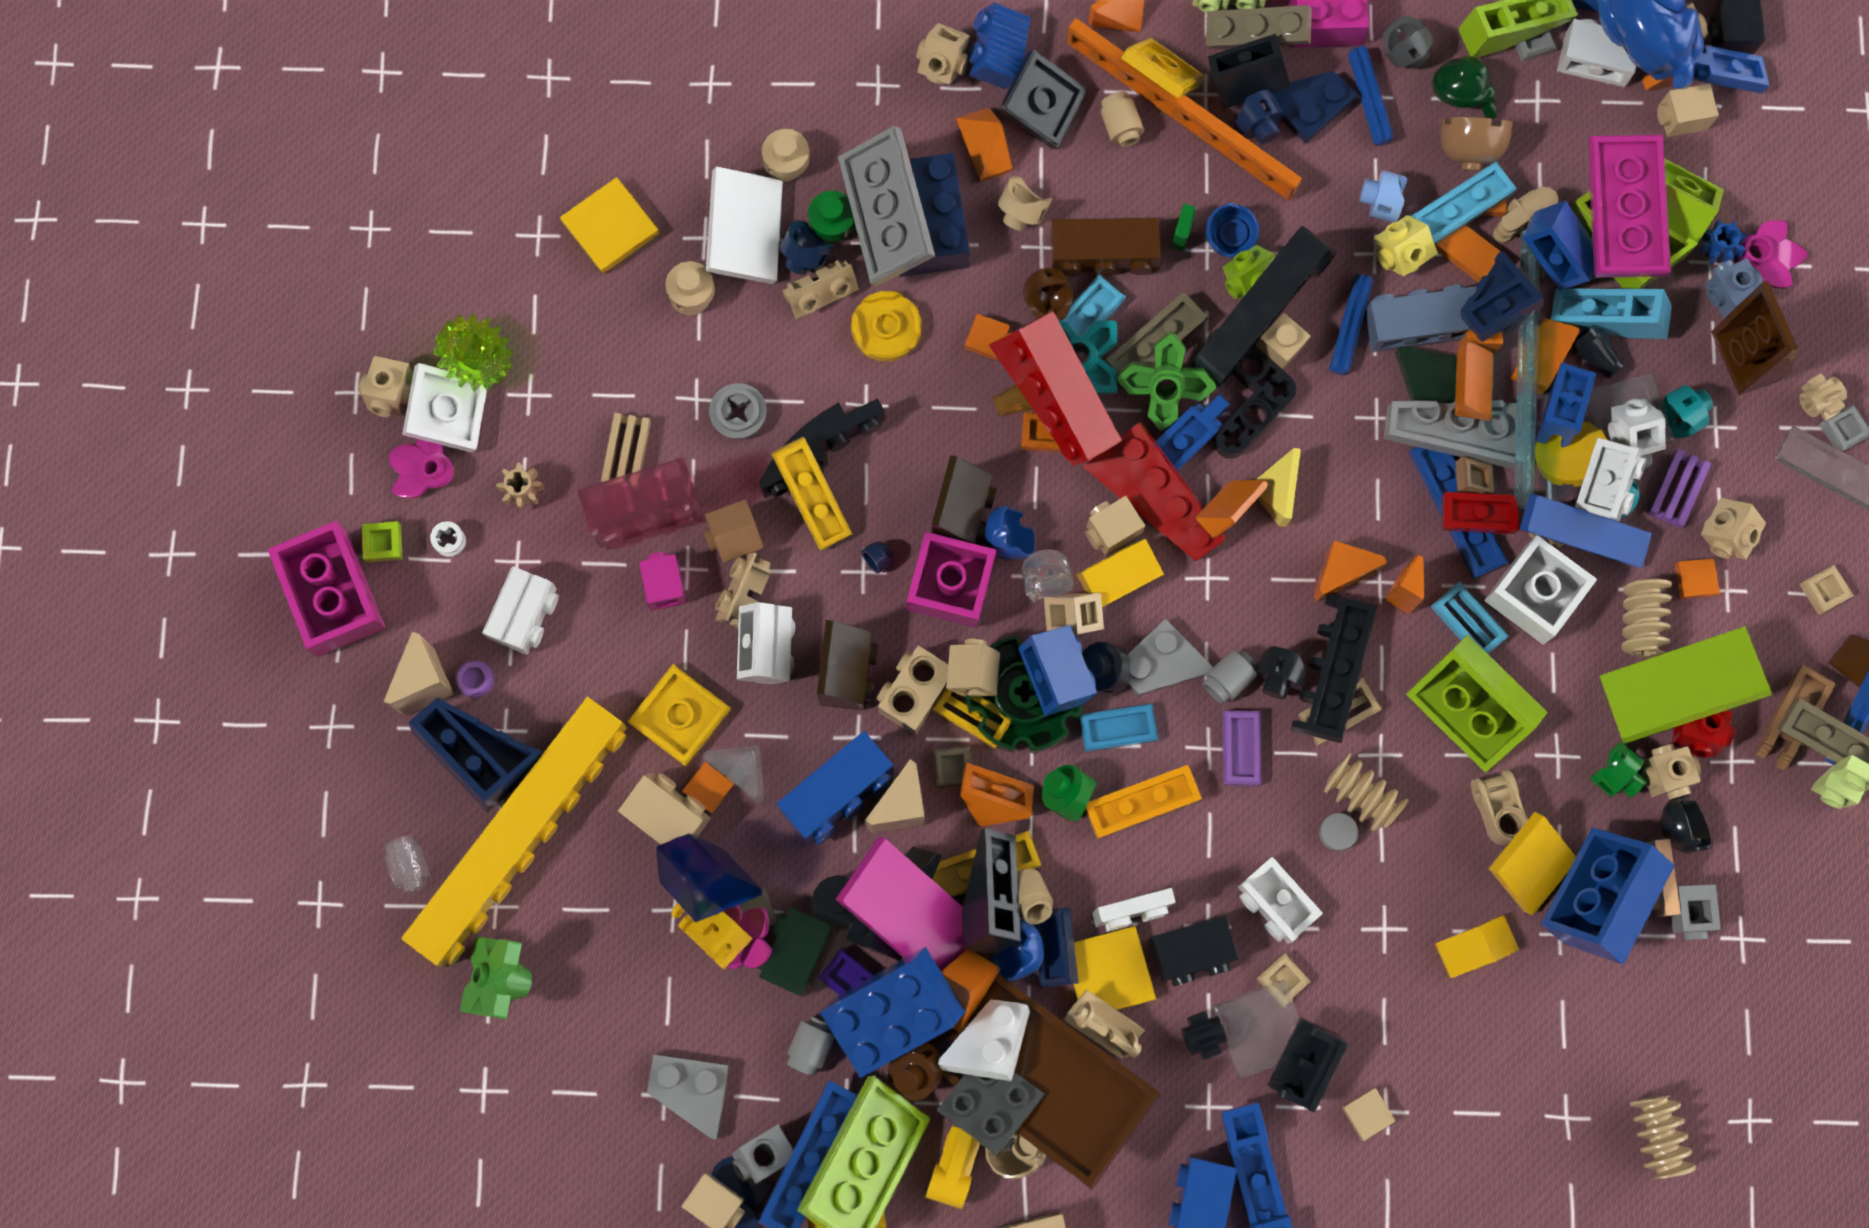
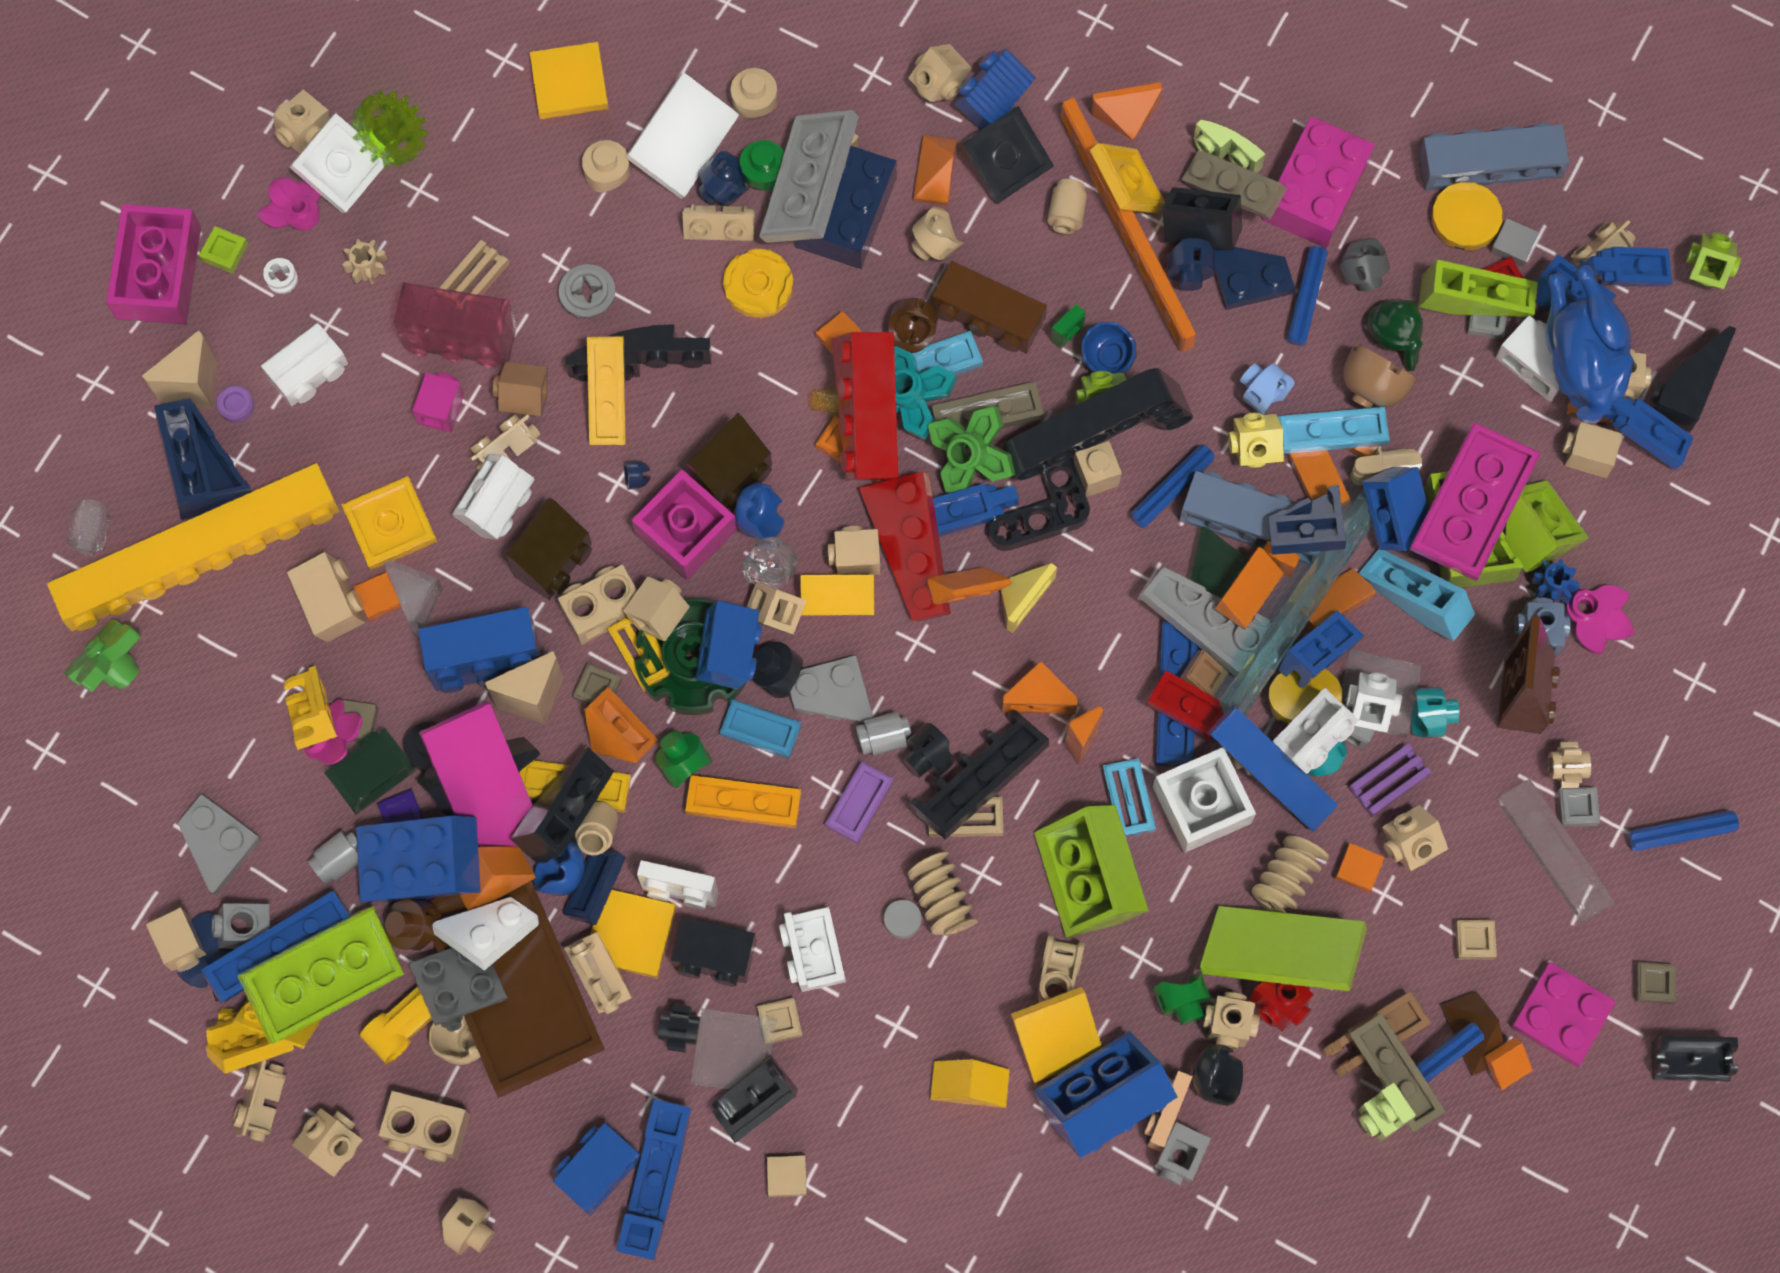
camera: 30 degrees right, 5 degrees down
clear blue slope [656,833,762,923] -> none
black cone [1572,325,1624,379] -> none

